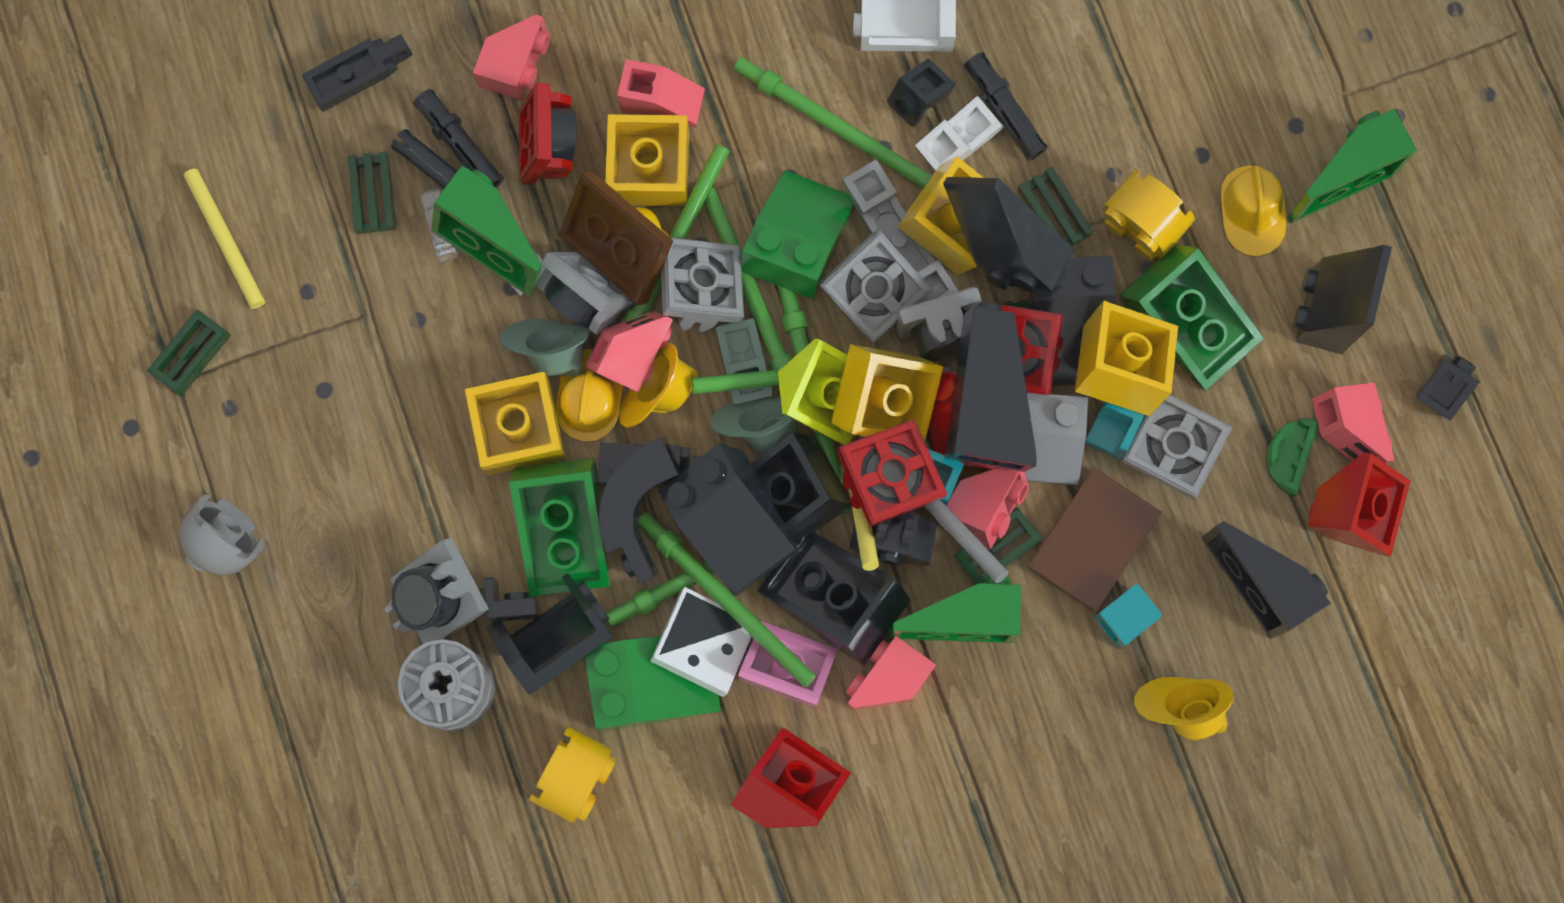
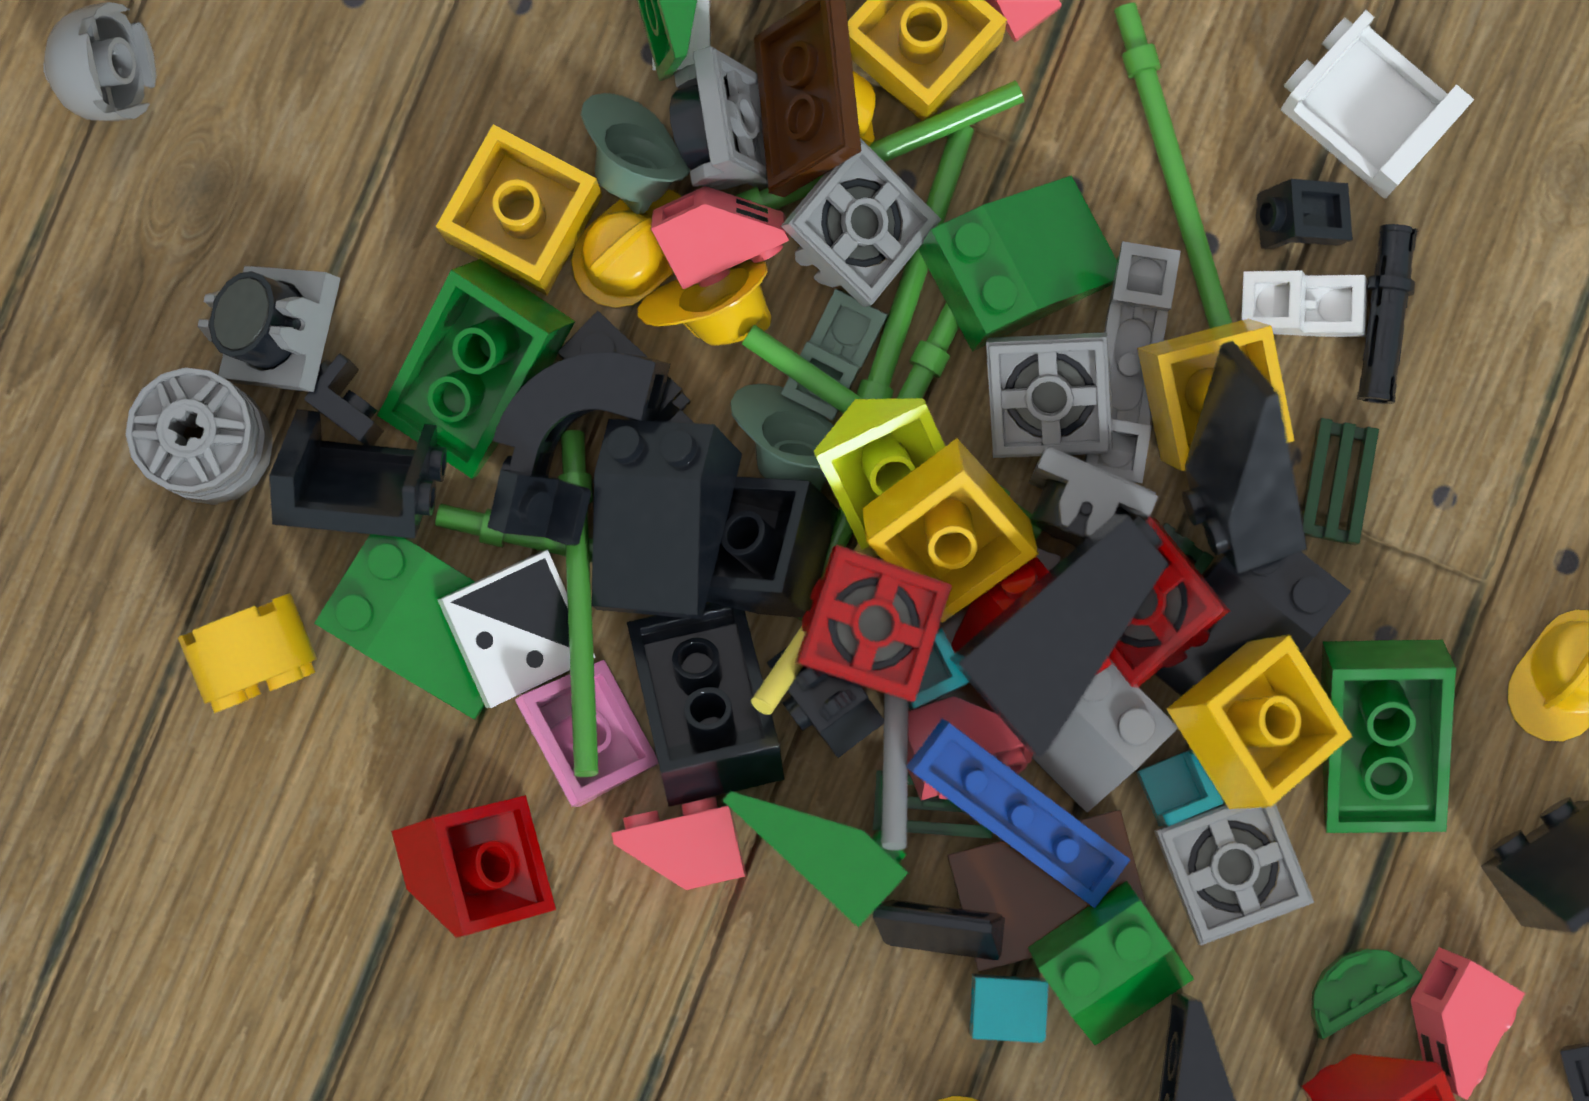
camera: 45 degrees right, 5 degrees up
yellow brick [1102,169,1195,262] -> none
none -> black bracket [487,469,591,546]
none -> black slope [873,900,1005,960]
none -> blue plate [906,718,1130,908]
none -> green slope [1028,881,1194,1046]

